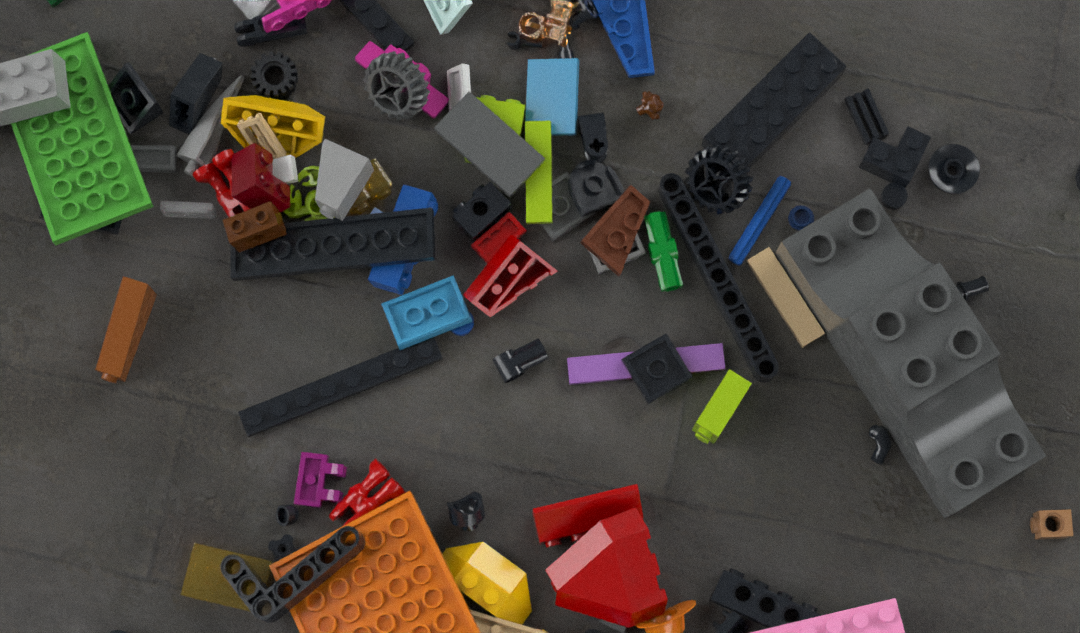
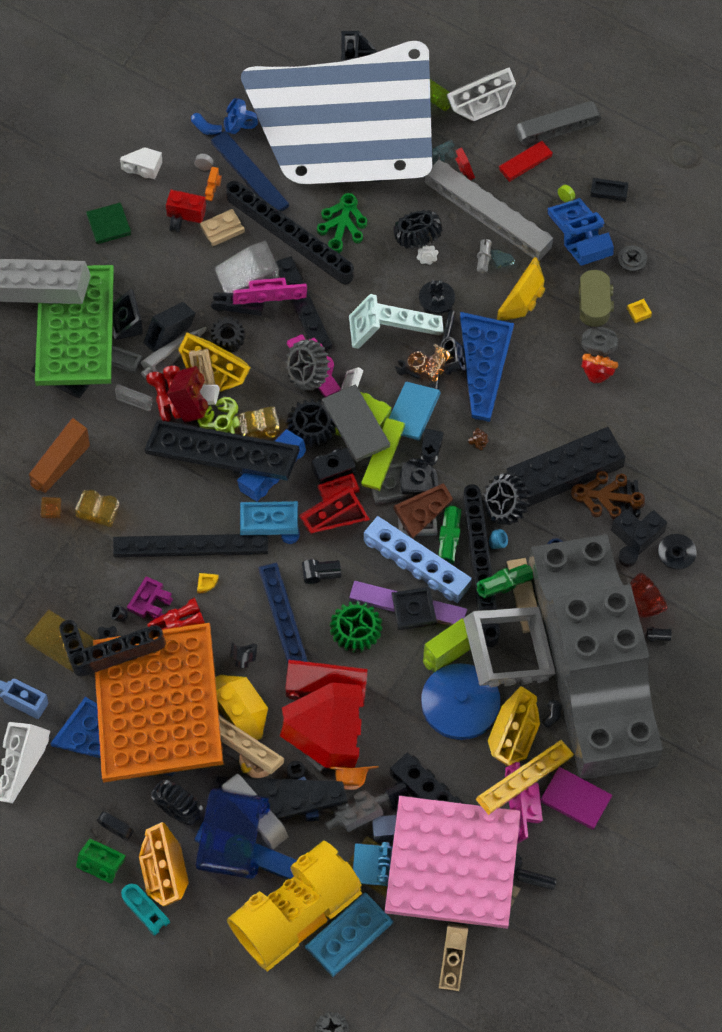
camera: 20 degrees right, 15 degrees down
reddish brown brick [223,201,287,253] -> none
light grey slope [315,139,374,221] -> none
blue axle [728,176,791,266] -> none
medium nougat brick [1030,509,1073,540] -> none
none -> clear orange plate [41,497,62,518]
none -> clear yellow brick [75,490,120,527]
none -> yellow tile [197,573,219,593]
none -> dark blue tile [258,563,308,664]
none -> black gear [286,398,336,448]
none -> green gear [330,601,382,653]
none -> light blue brick [364,516,472,603]
none -> blue dish [421,664,500,740]
none -> light grey window [463,607,556,688]
none -> yellow tile [476,740,574,815]
none -> green piece [477,564,533,598]
none -> yellow wedge [488,686,540,766]
none -> dark azure tile [489,529,508,549]
none -> dark pink bracket [505,762,543,844]
none -> magenta tile [540,767,612,830]
none -> reddish brown plant [571,471,645,519]
none -> clear red hair [630,573,668,617]

